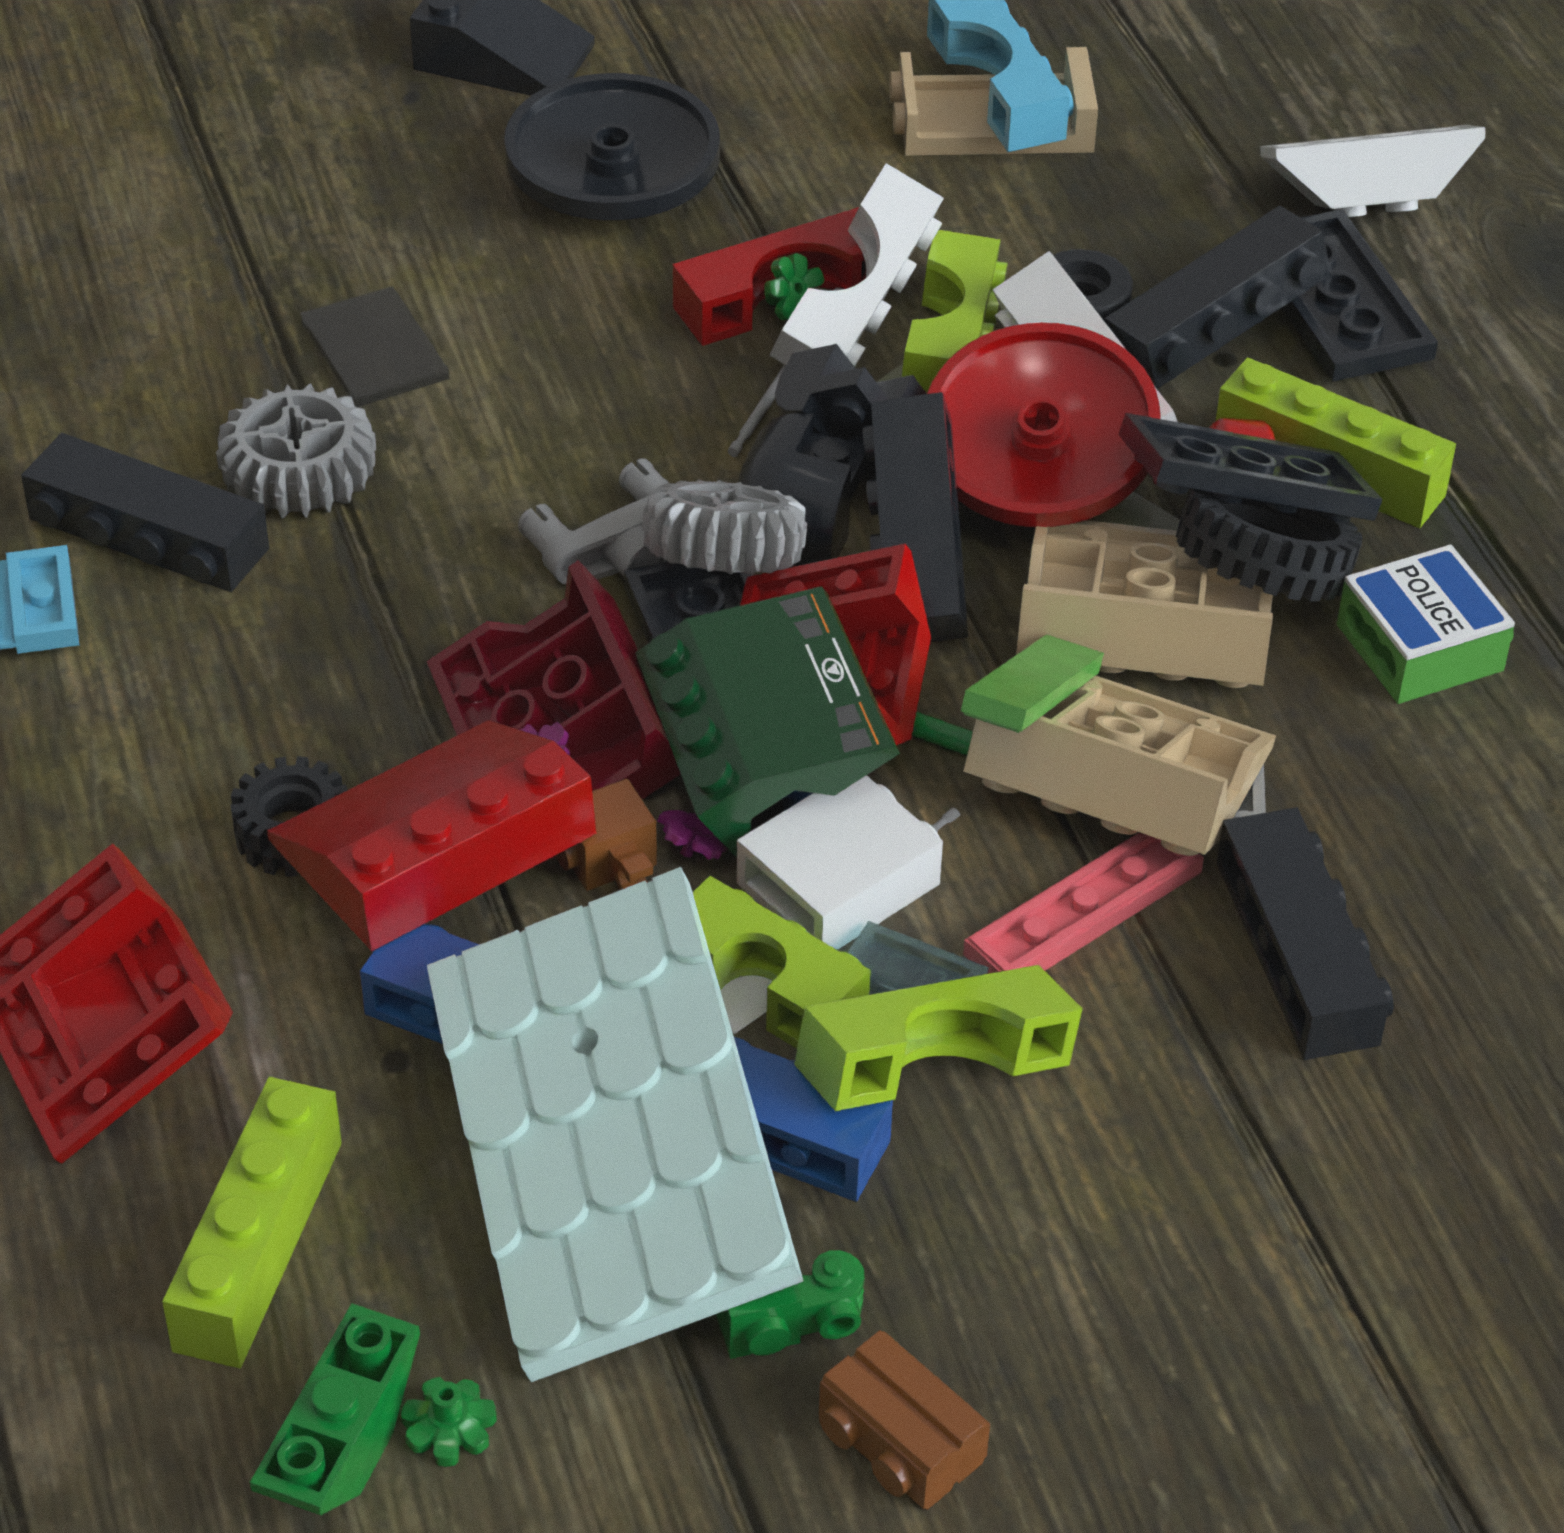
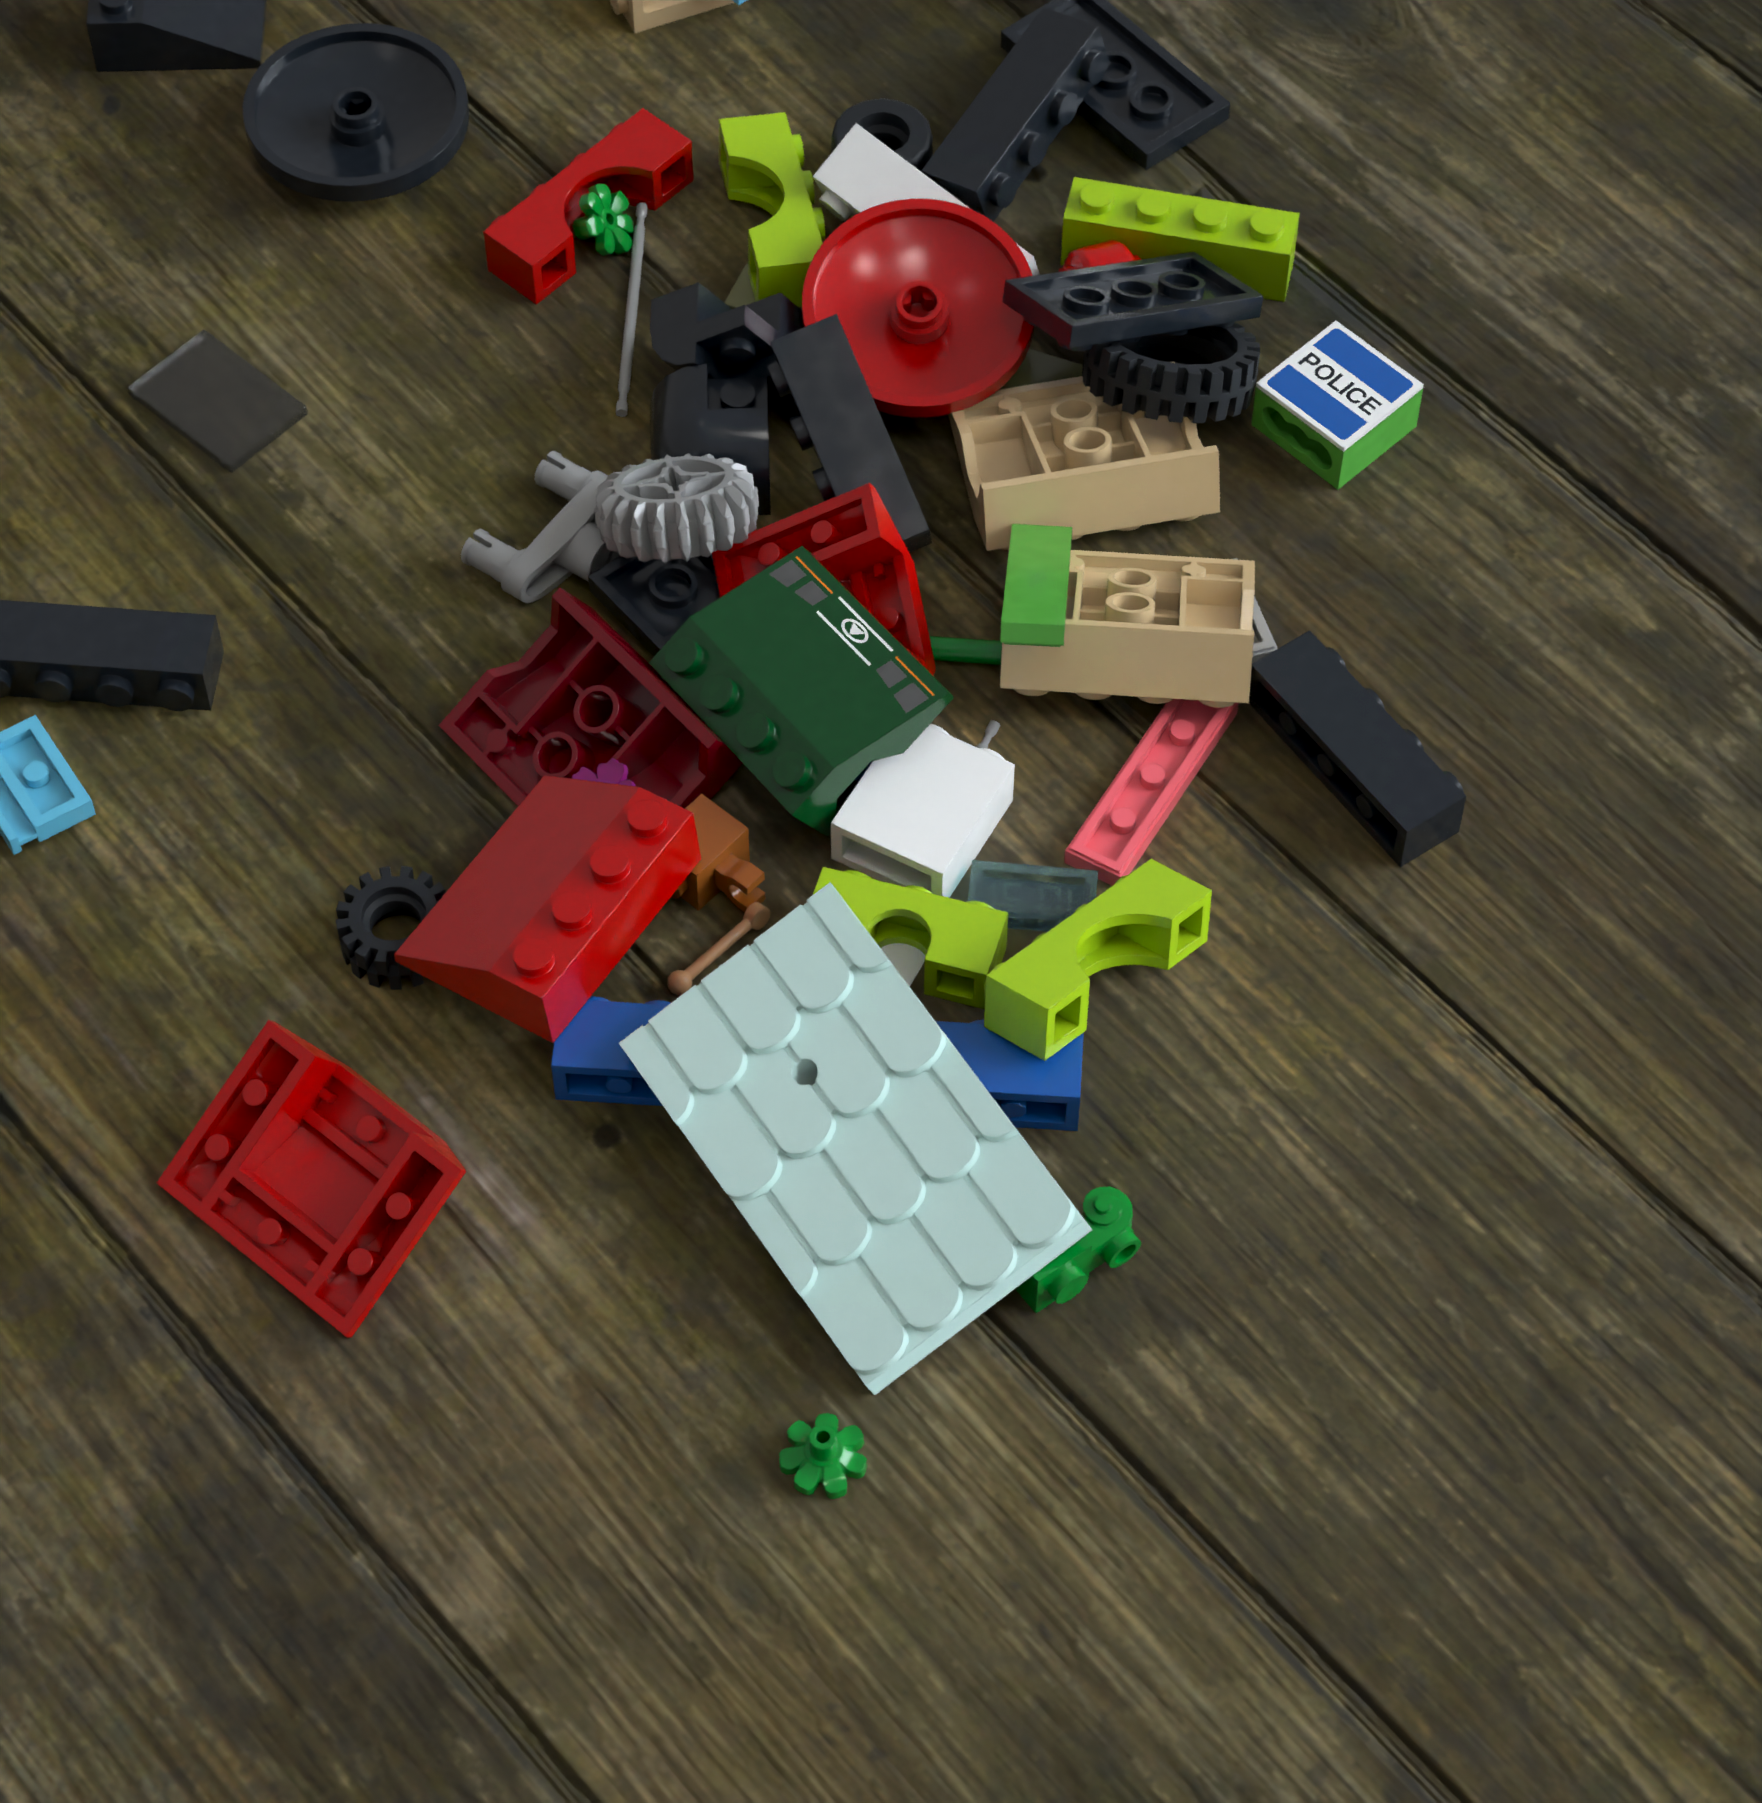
camera: 20 degrees left, 10 degrees up
lime brick [162,1077,342,1369] -> none
light grey gear [216,383,376,519] -> none
green slope [250,1303,420,1515] -> none
magenta plant [657,810,728,860] -> none
white arch [770,163,944,367] -> none
dark orange brick [819,1330,990,1510] -> none

